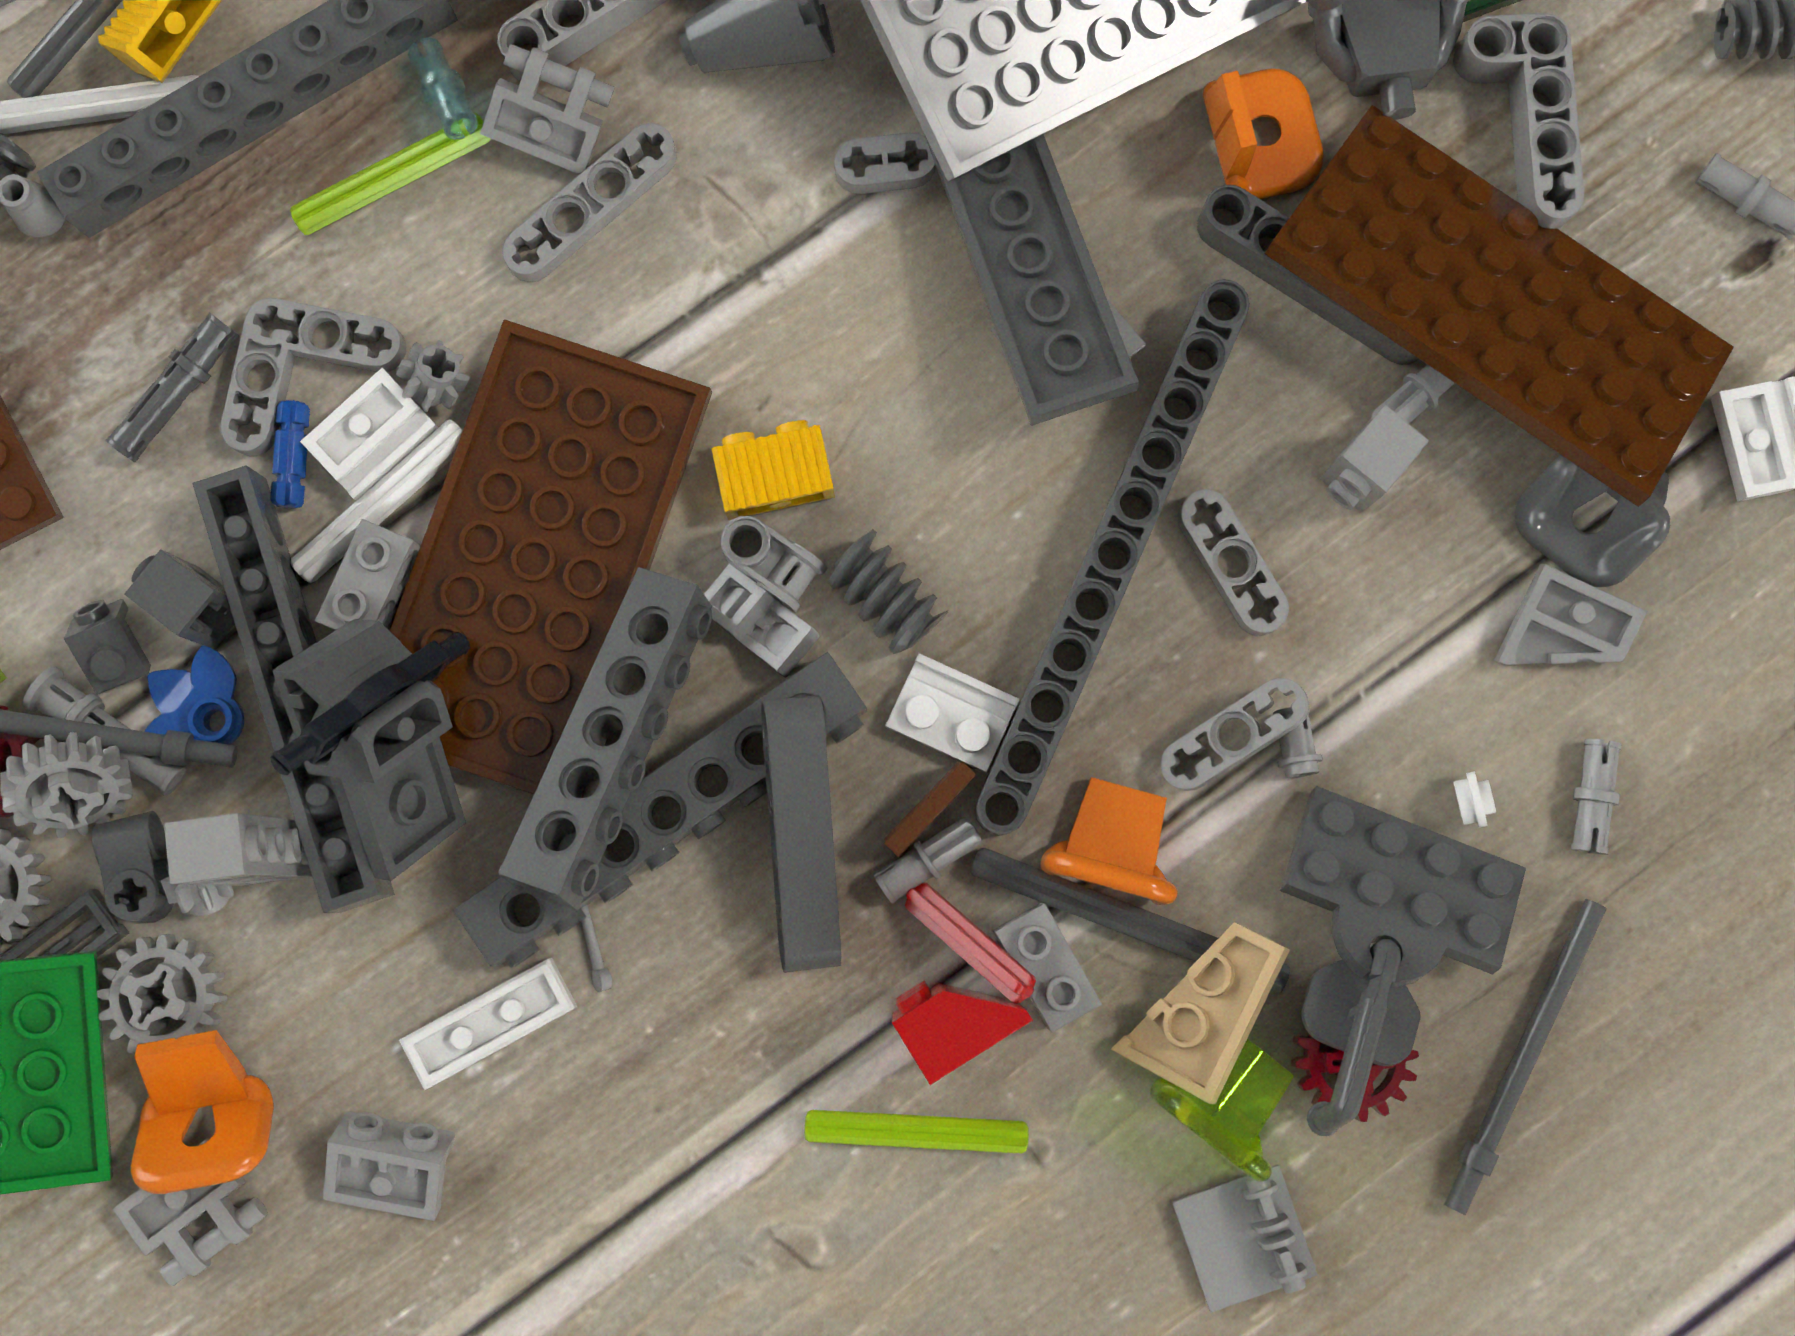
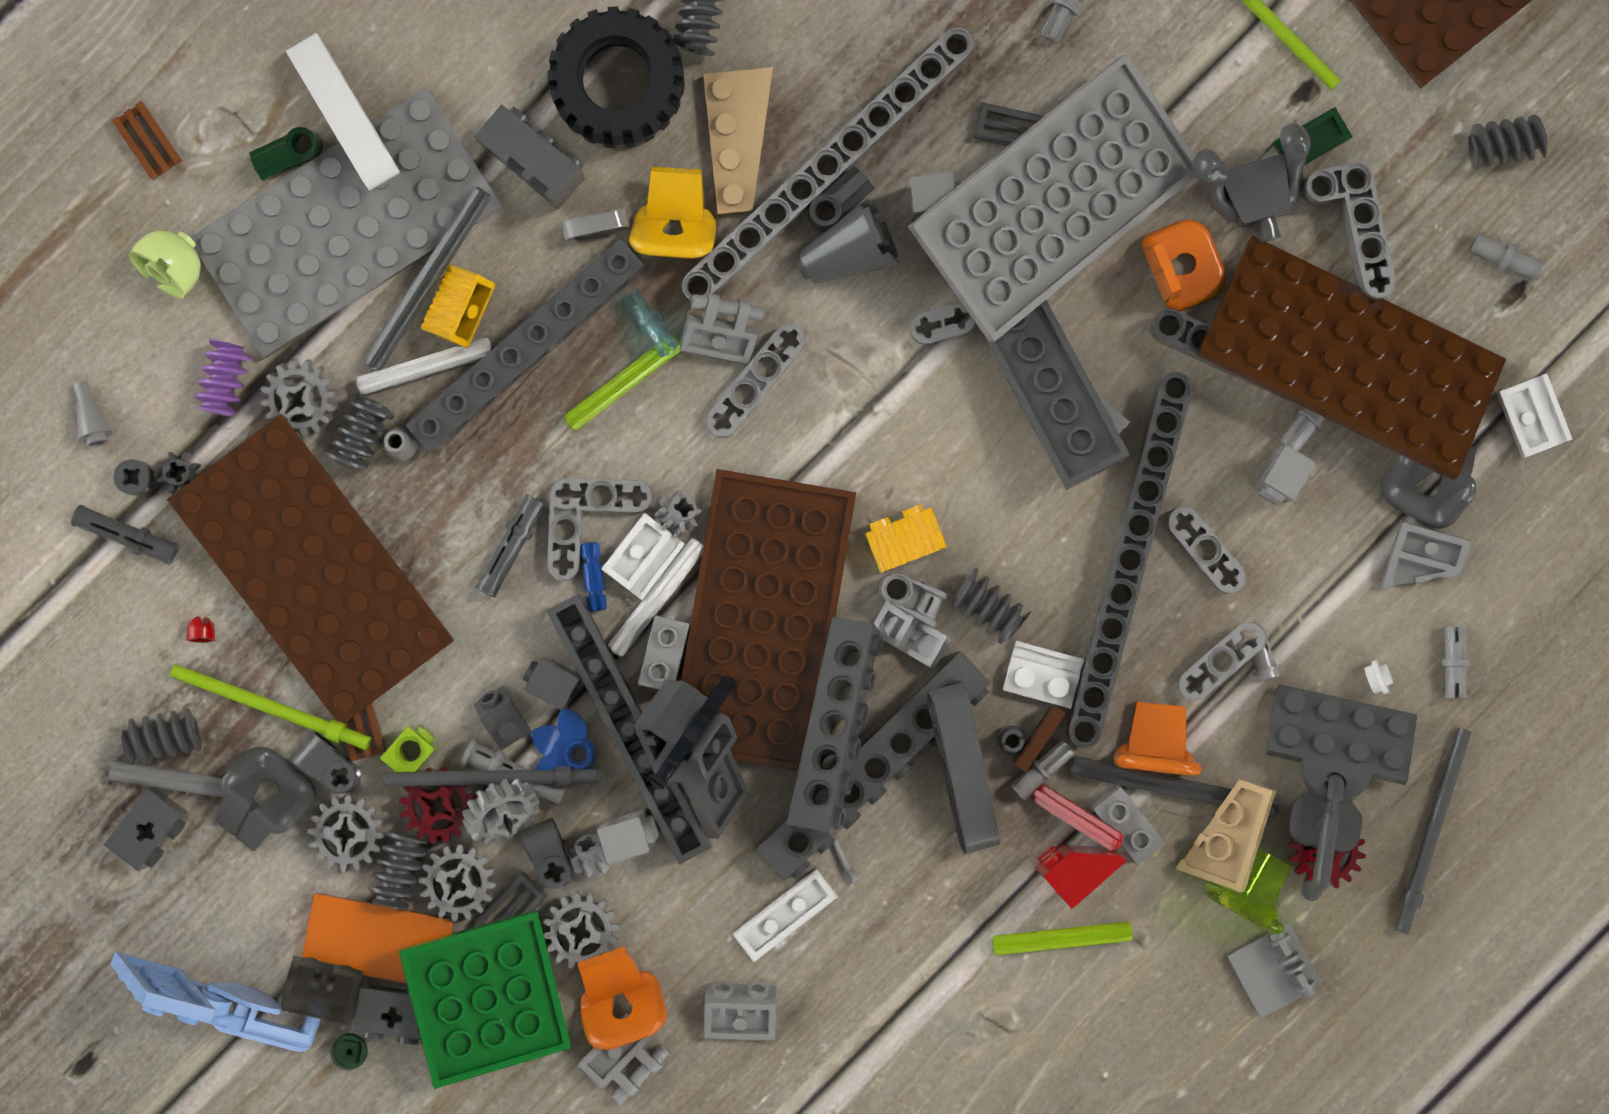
camera: 10 degrees left, 5 degrees up
none -> dark grey pin [997,726,1025,754]

